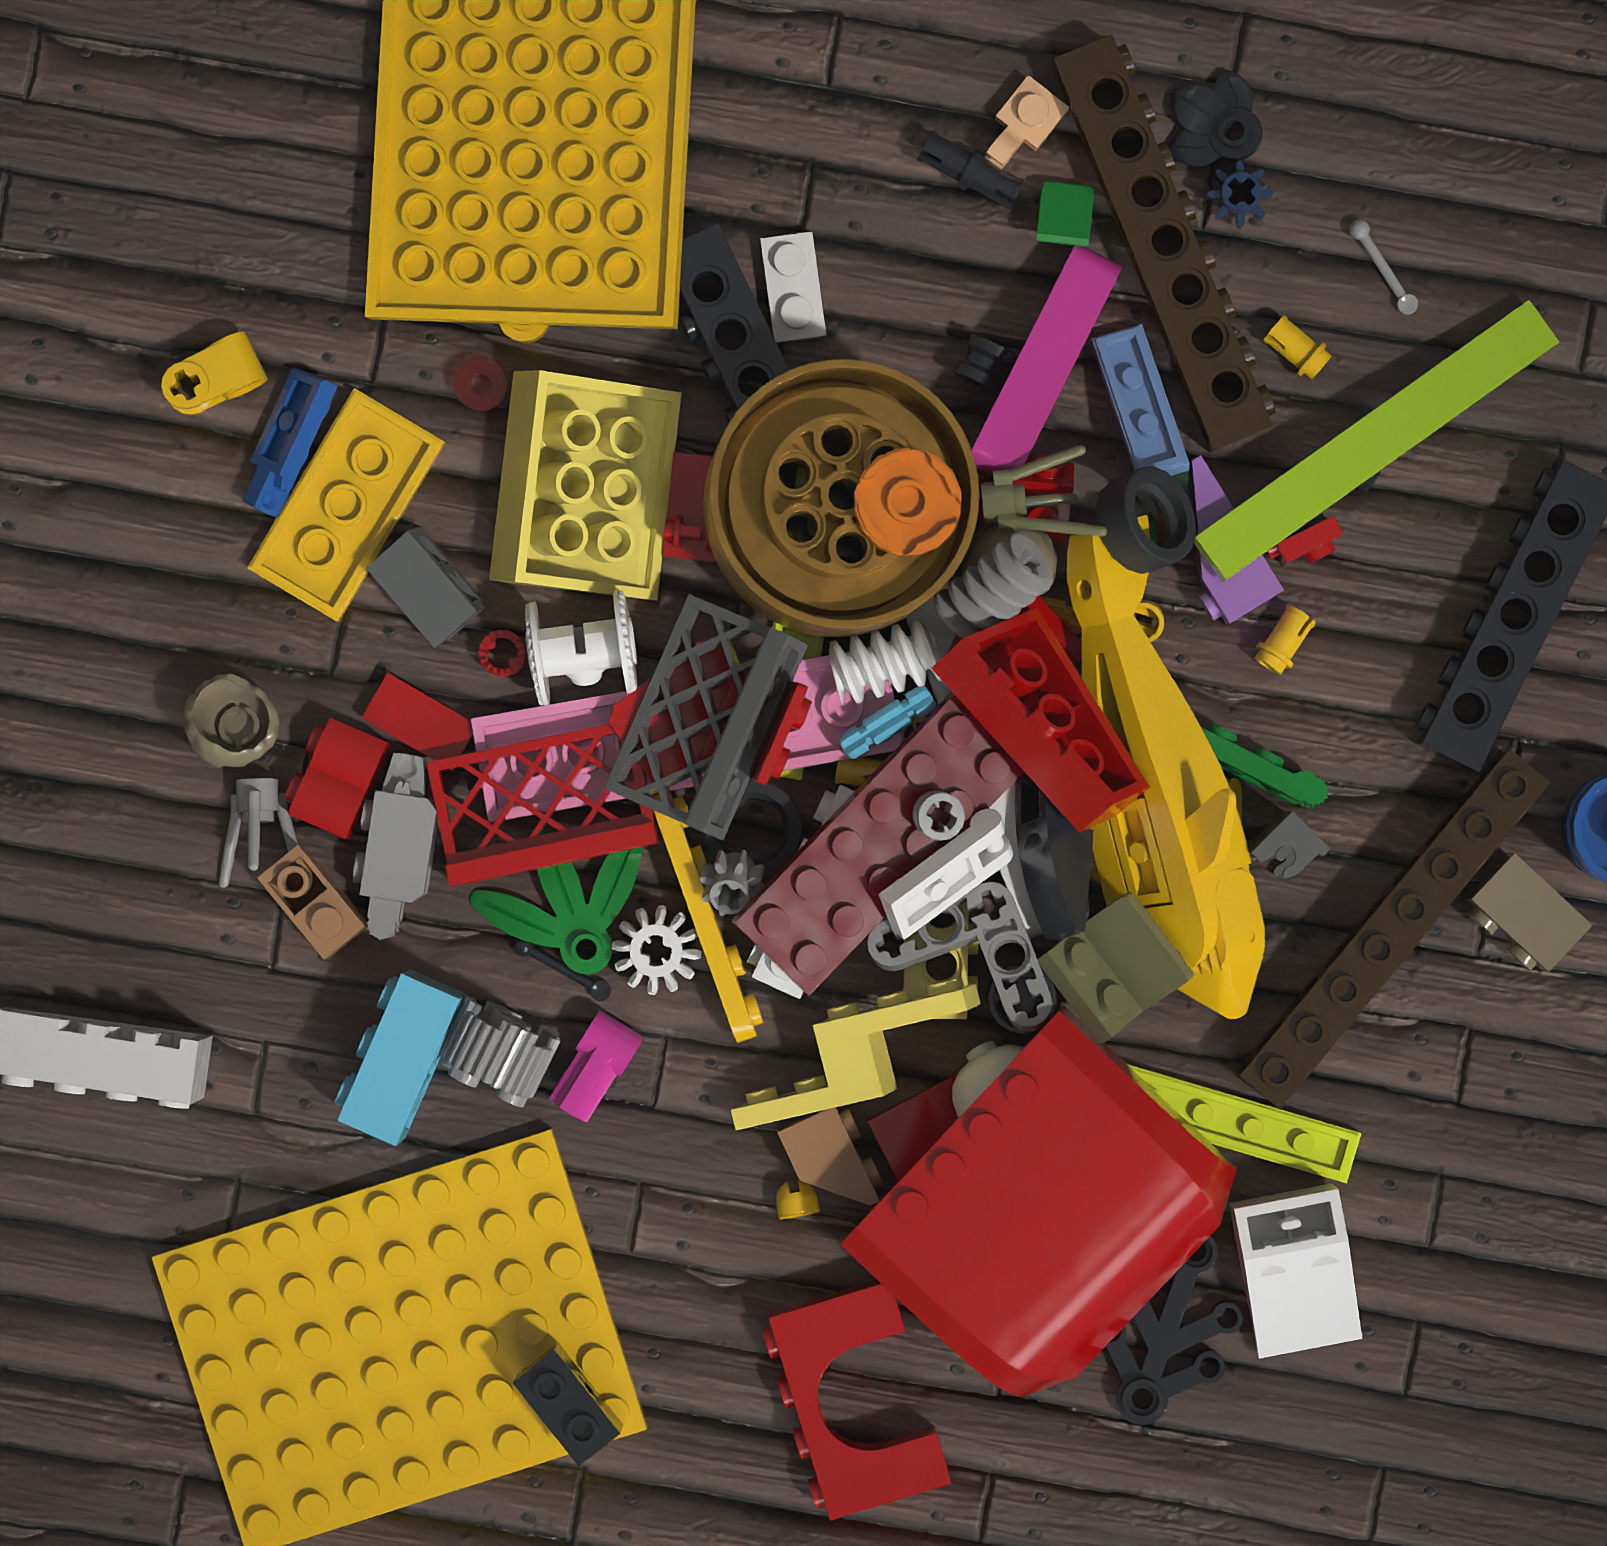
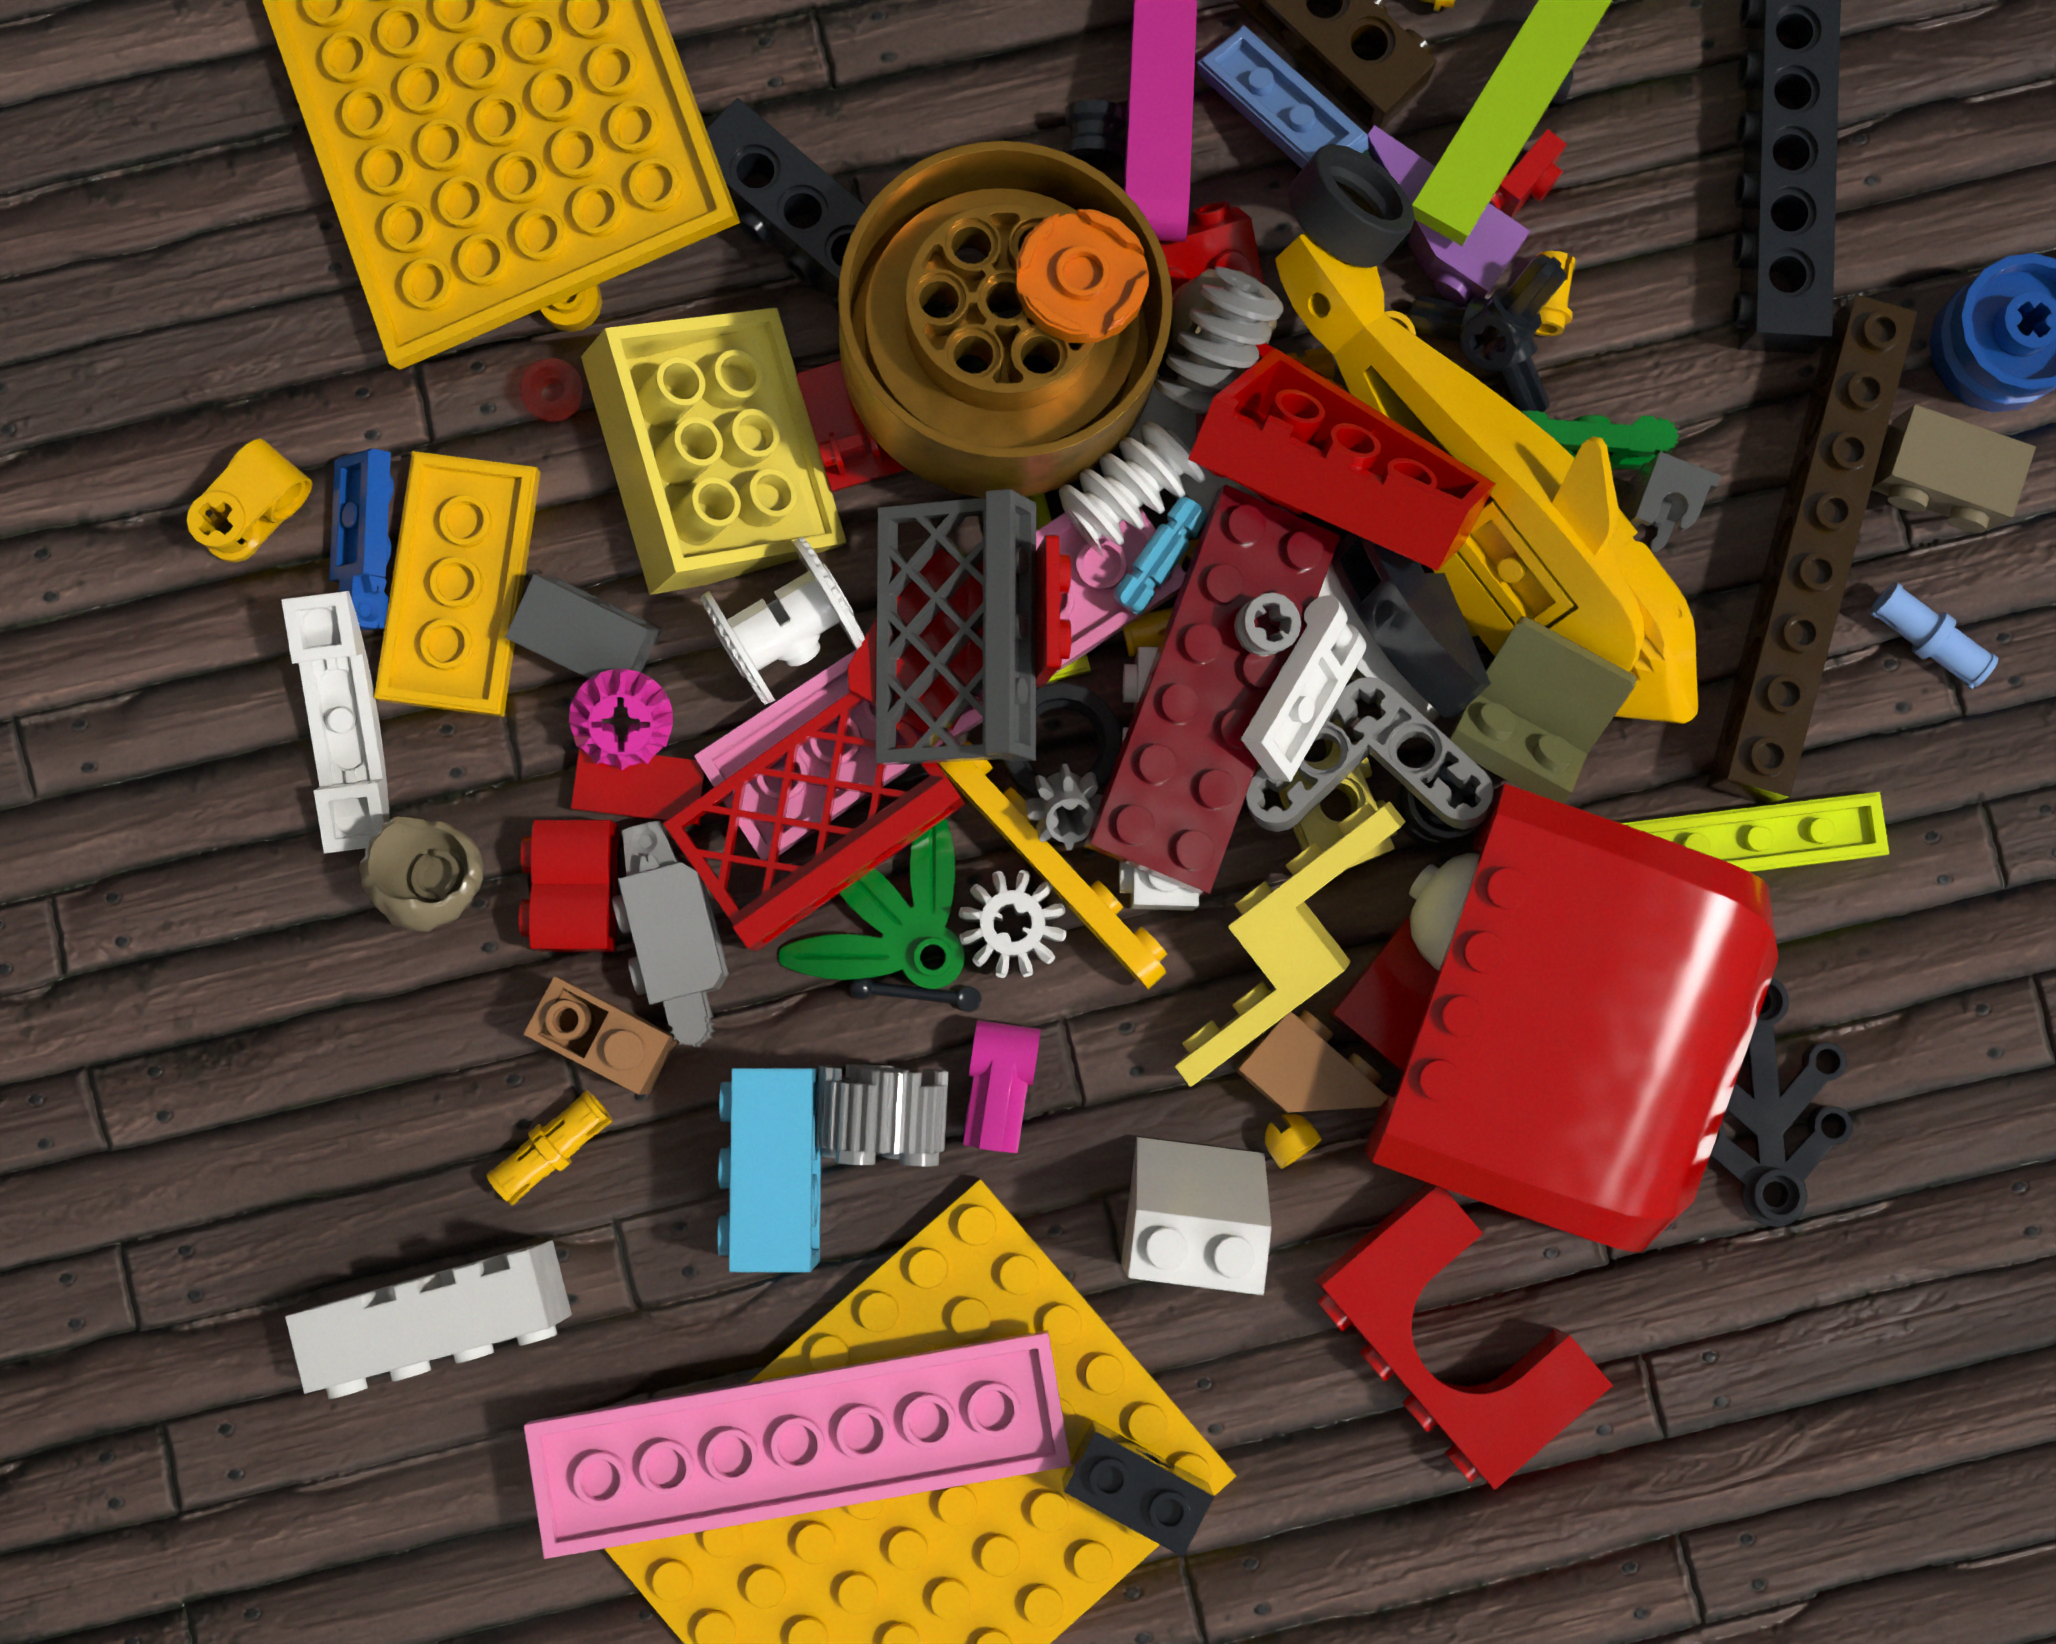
camera: 30 degrees left, 5 degrees down
light grey plant [219,778,298,888] -> none
red bush [478,630,527,677] -> none
white plate [760,232,826,344] -> none
olive plant [981,445,1107,537] -> none
white slope [1229,1183,1362,1358] -> none
none -> white slope [281,591,390,853]
none -> yellow pin [486,1090,613,1206]
none -> bright pink plate [524,1330,1071,1559]
none -> dark pink gear [569,669,673,771]
none -> white slope [1121,1137,1272,1295]
none -> black bush [1409,254,1566,412]
none -> light blue pin [1870,581,1998,689]

